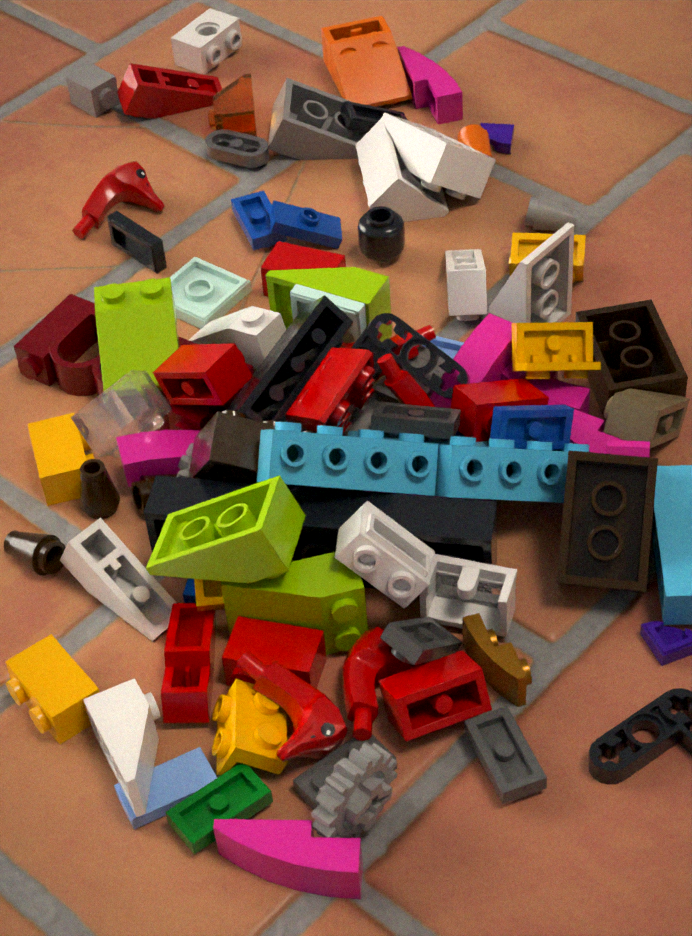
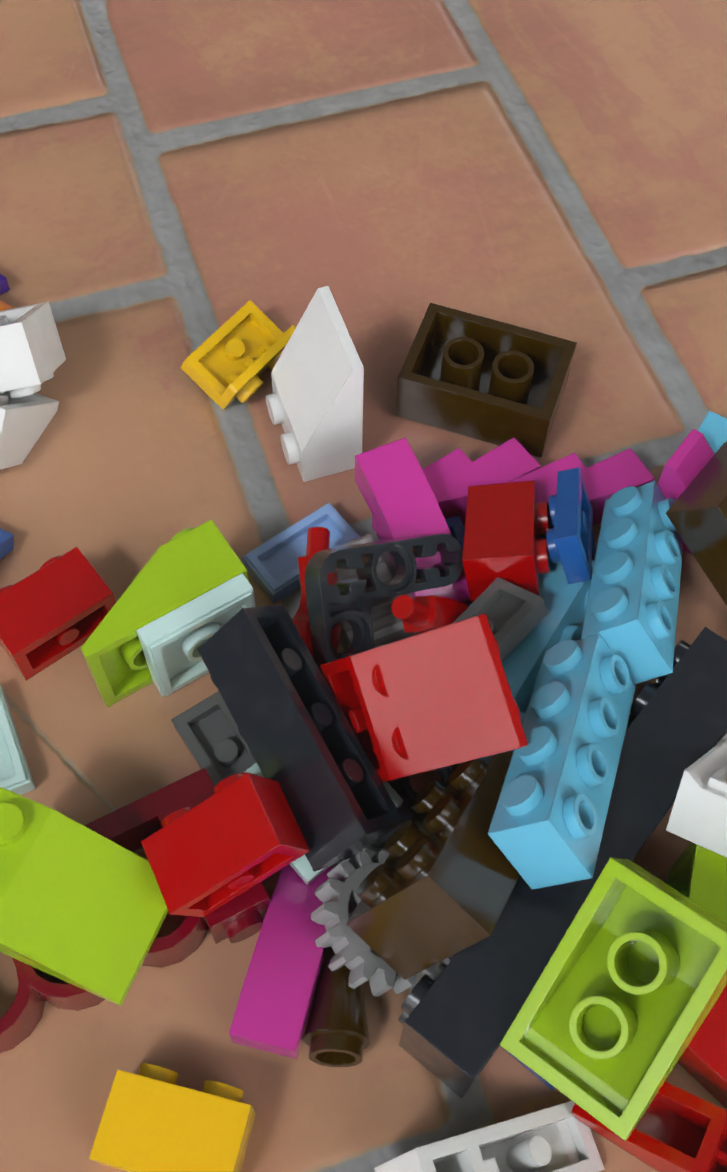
camera: 65 degrees left, 15 degrees up
clear brick [70,370,172,458] -> none
dark brown cone [80,459,120,519] -> none
white slope [189,306,286,369] -> none
black head [357,206,405,262] -> none
white slope [445,249,487,321] -> none
yellow bracket [511,322,601,379] -> none
light grey cone [525,195,579,231] -> none
dark tan slope [603,388,690,448] -> none

